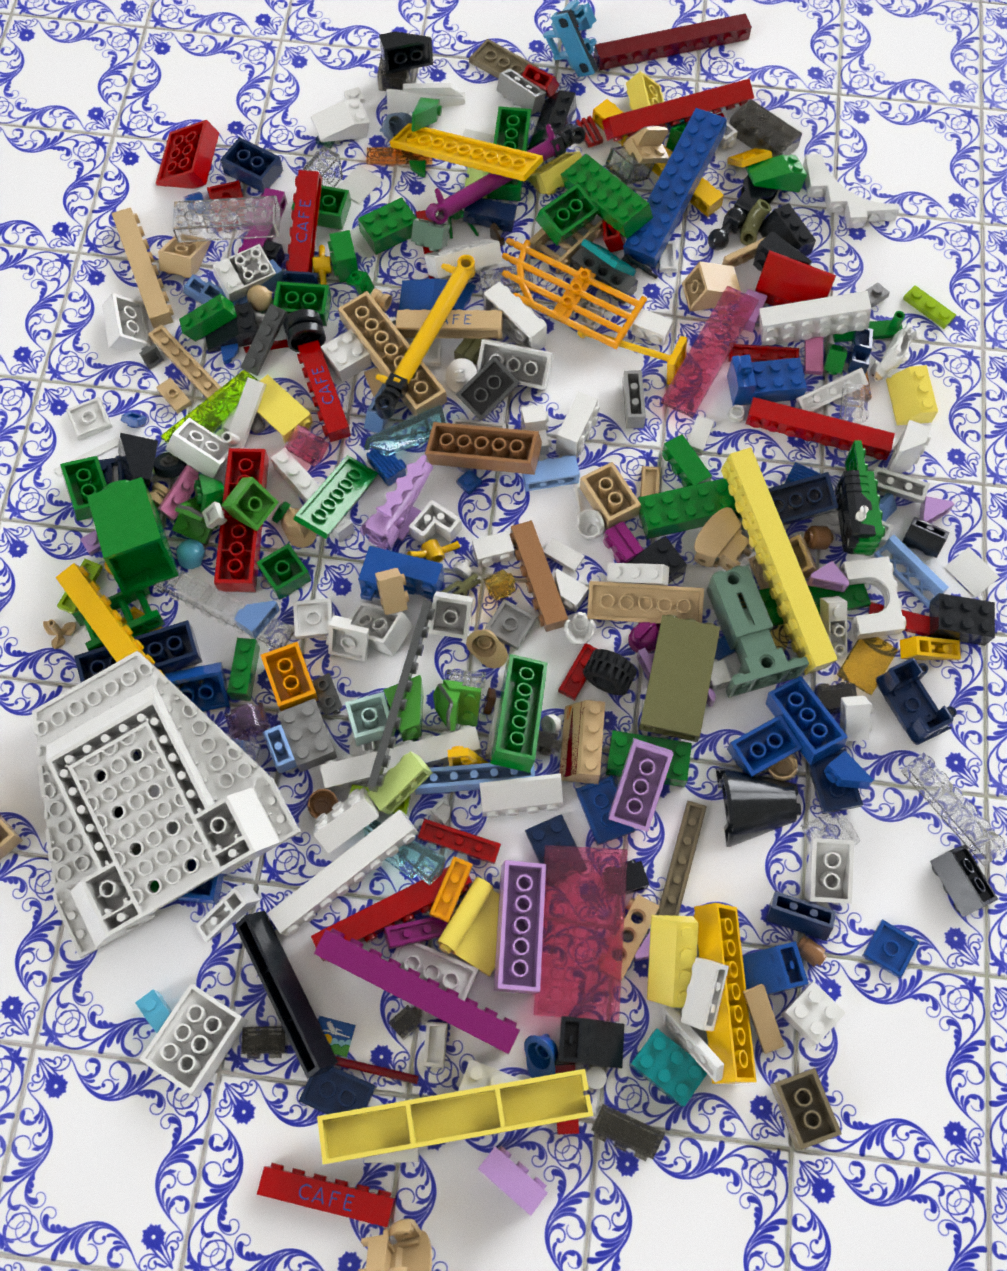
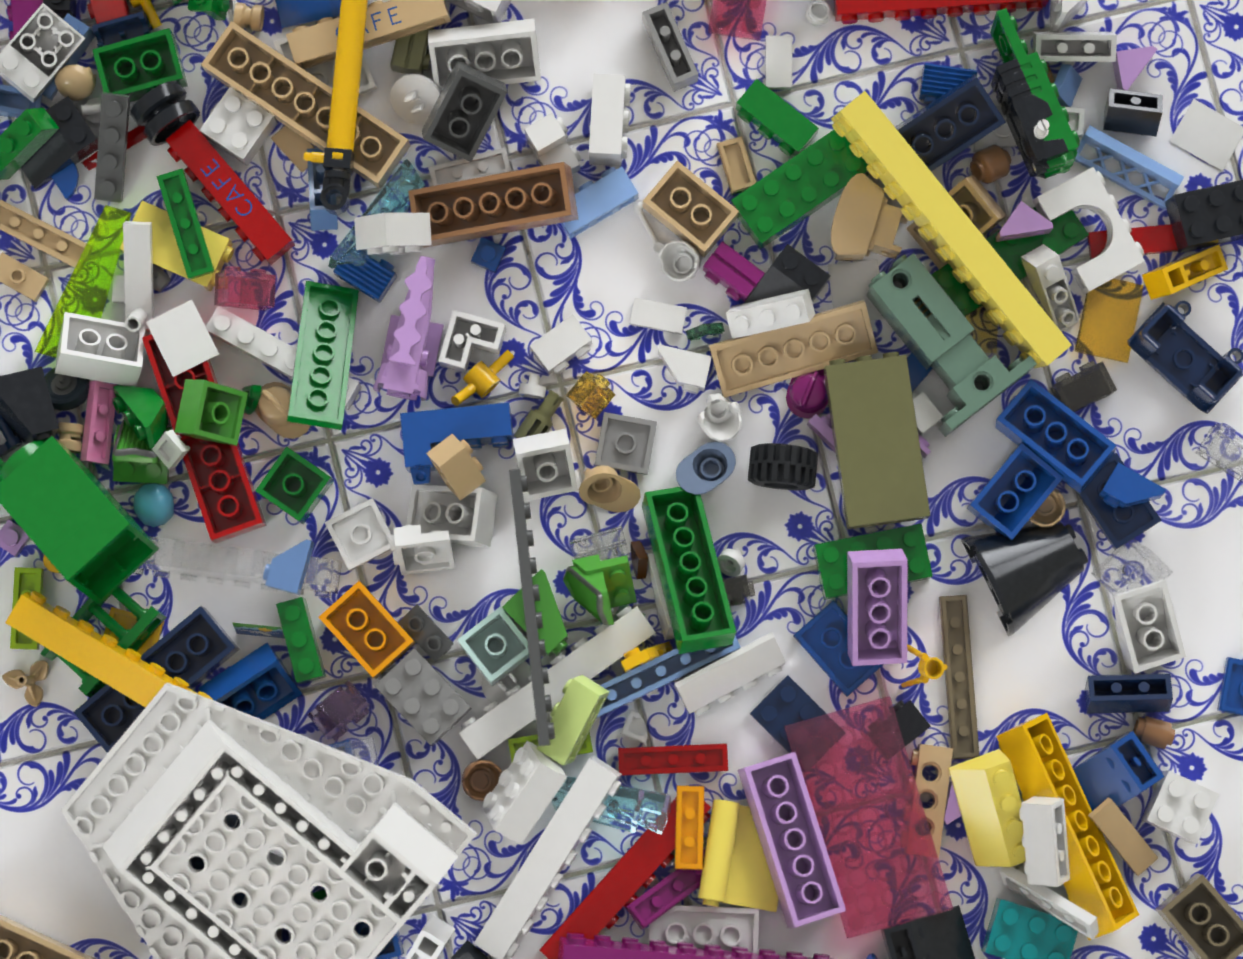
camera: 20 degrees left, 15 degrees up
light blue brick [263,725,297,773] -> none
medium nougat brick [509,520,568,632] -> none
red tile [558,643,597,701] -> none
tan slope [559,700,605,784] -> none
white brick [840,696,873,742] -> none
none -> white sticker [146,300,219,377]
none -> green piece [156,169,215,280]
none -> sticker [232,622,285,639]
none -> white brick [354,213,432,255]
none -> sand blue piece [676,441,736,495]
none -> clear green tile [686,322,725,341]
none -> yellow plant [901,644,948,688]

